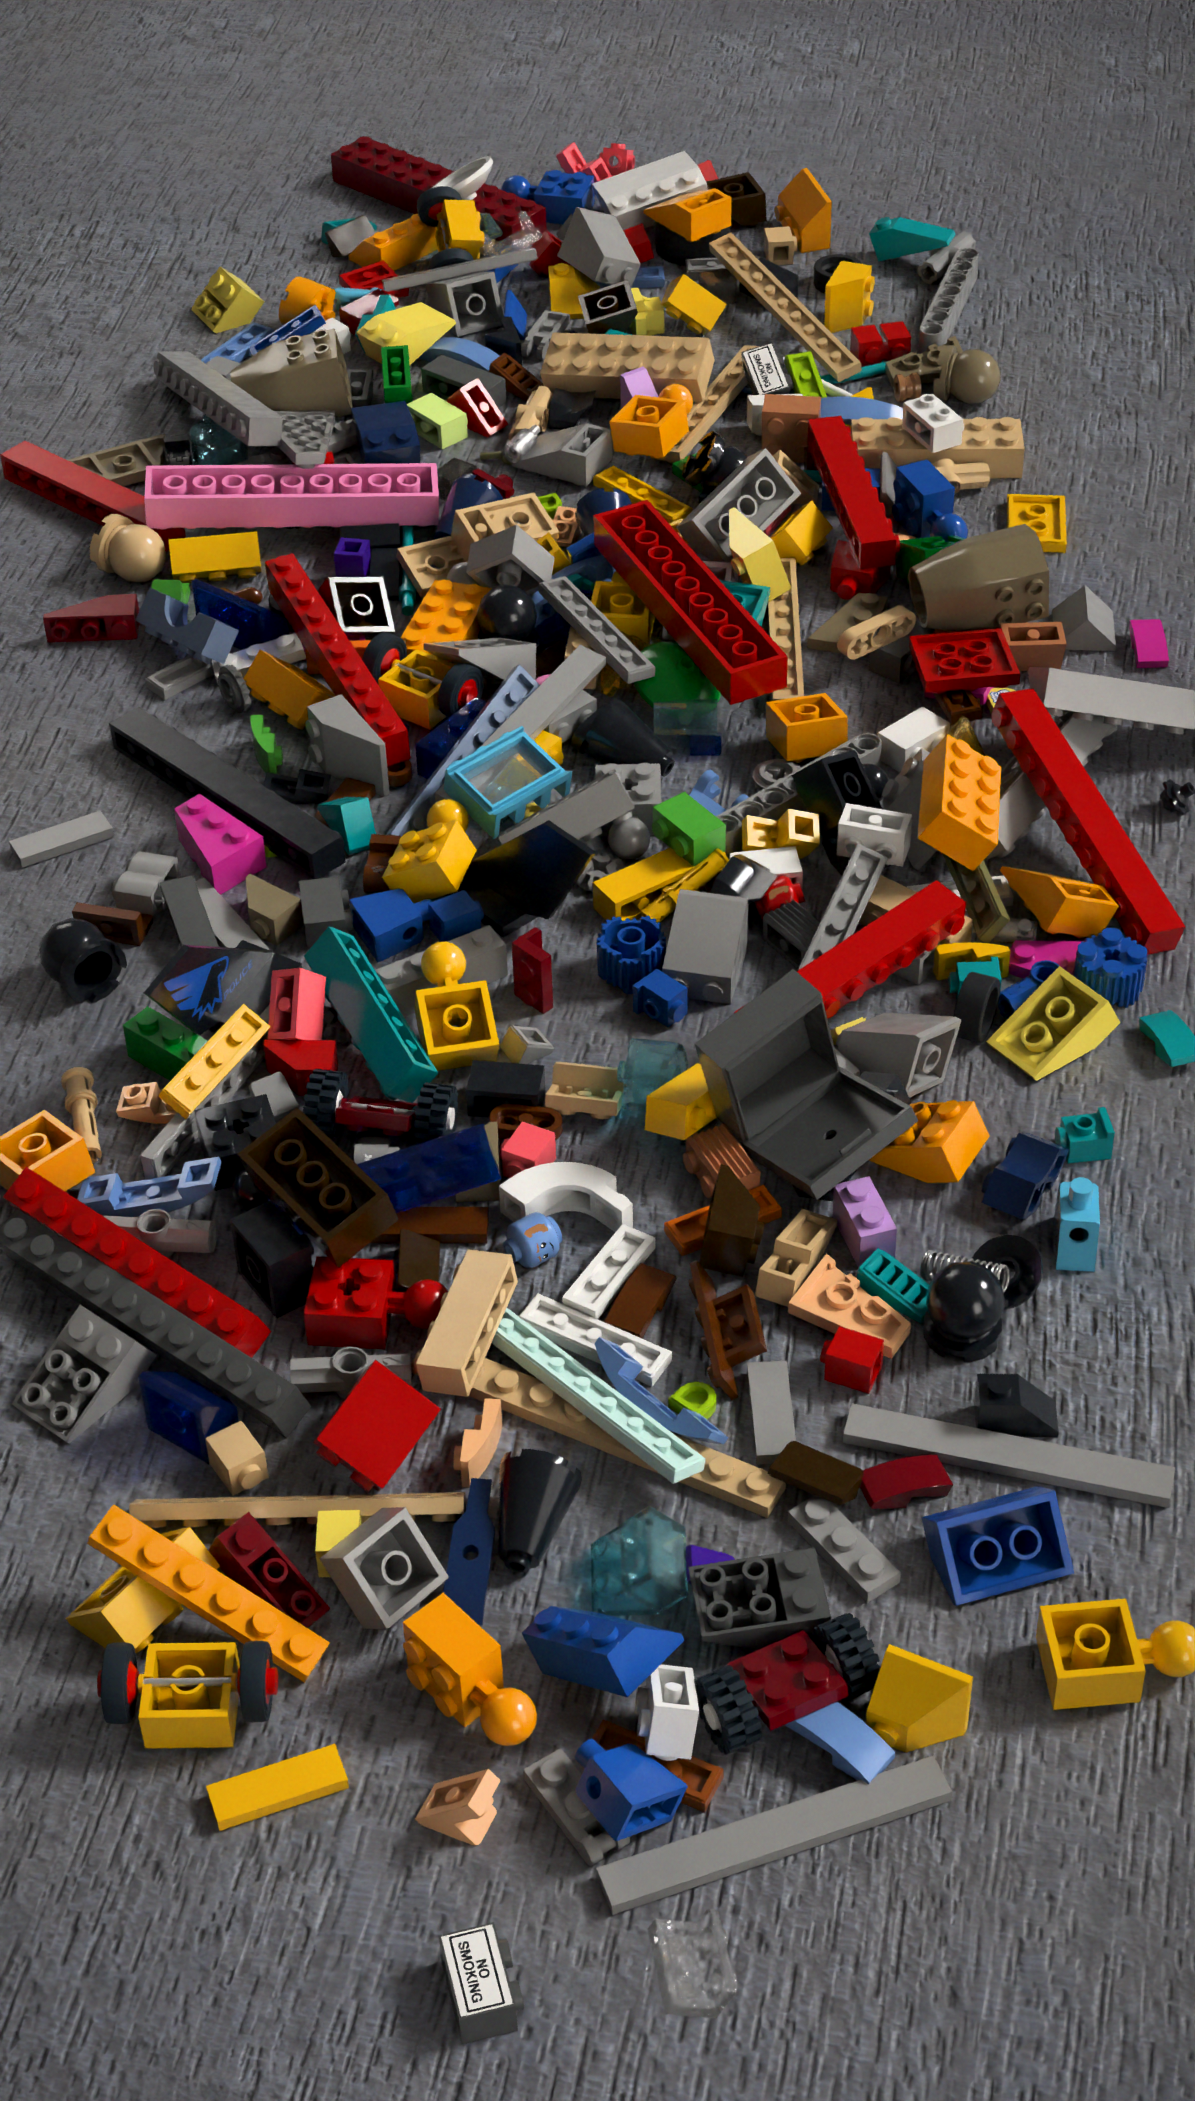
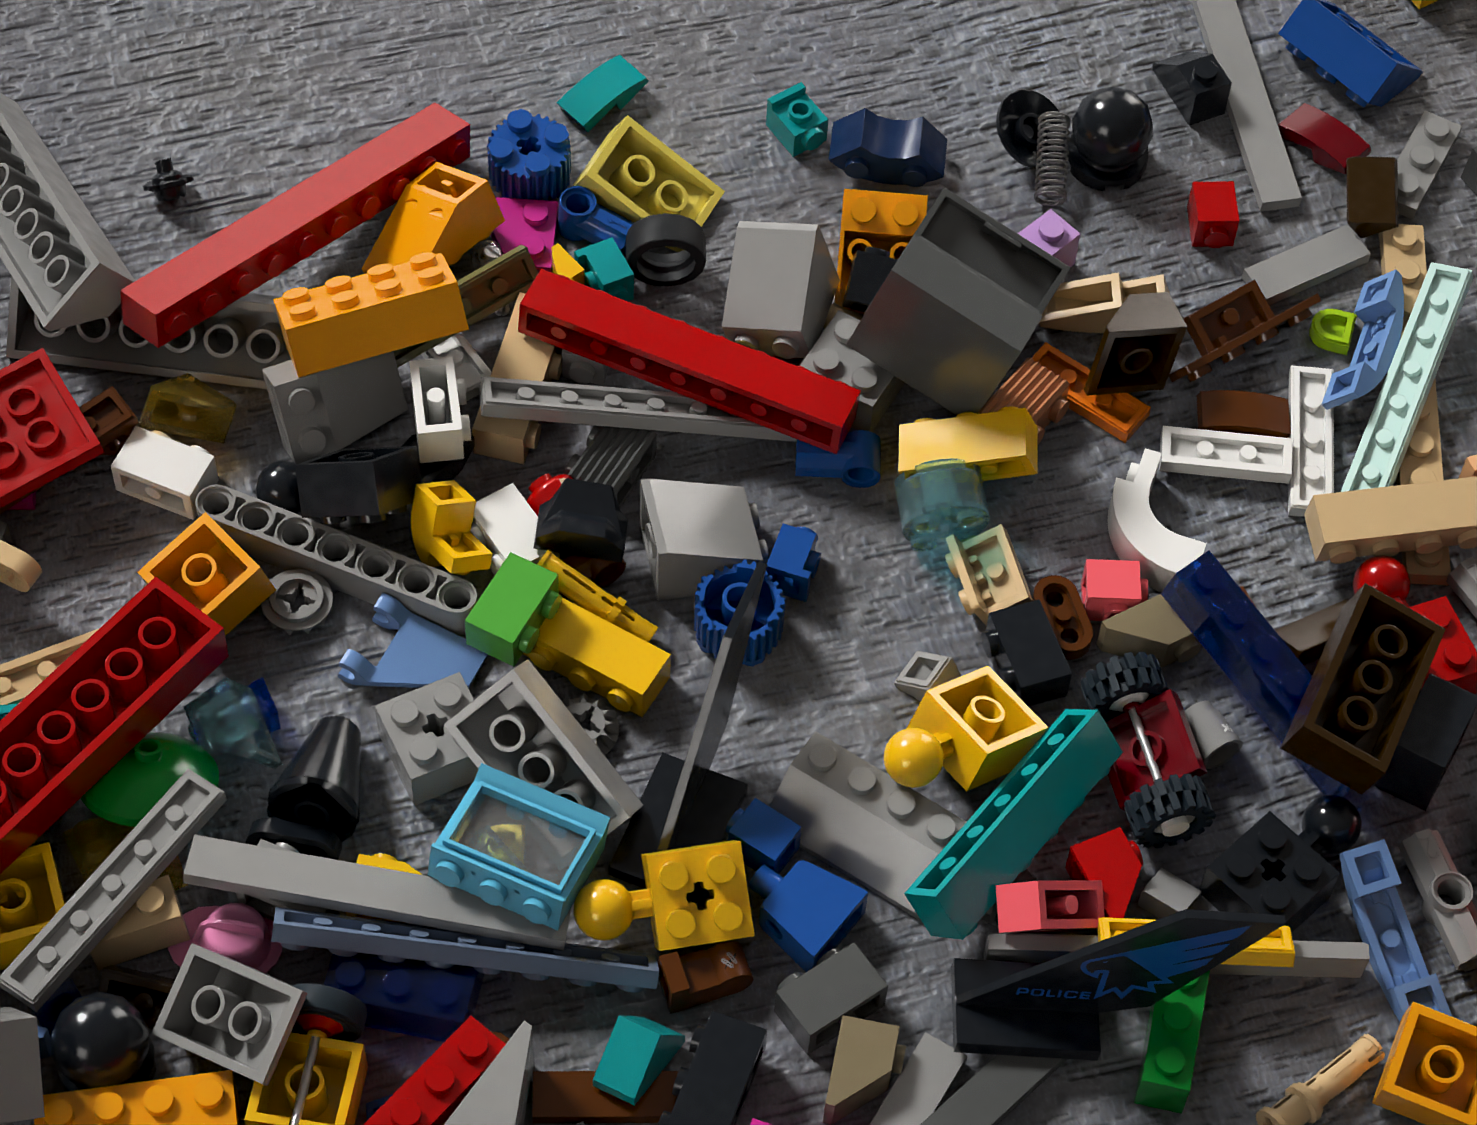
camera: 120 degrees left, 15 degrees up
light nougat slope [116,1082,177,1124] -> none
medium blue head [503,1212,562,1268] -> none
dark red bracket [512,927,553,1014] -> none
light nougat wing [788,1253,911,1359] -> none
teal slope [857,1248,929,1323] -> none
medium azure torso [1054,1177,1100,1272] -> none

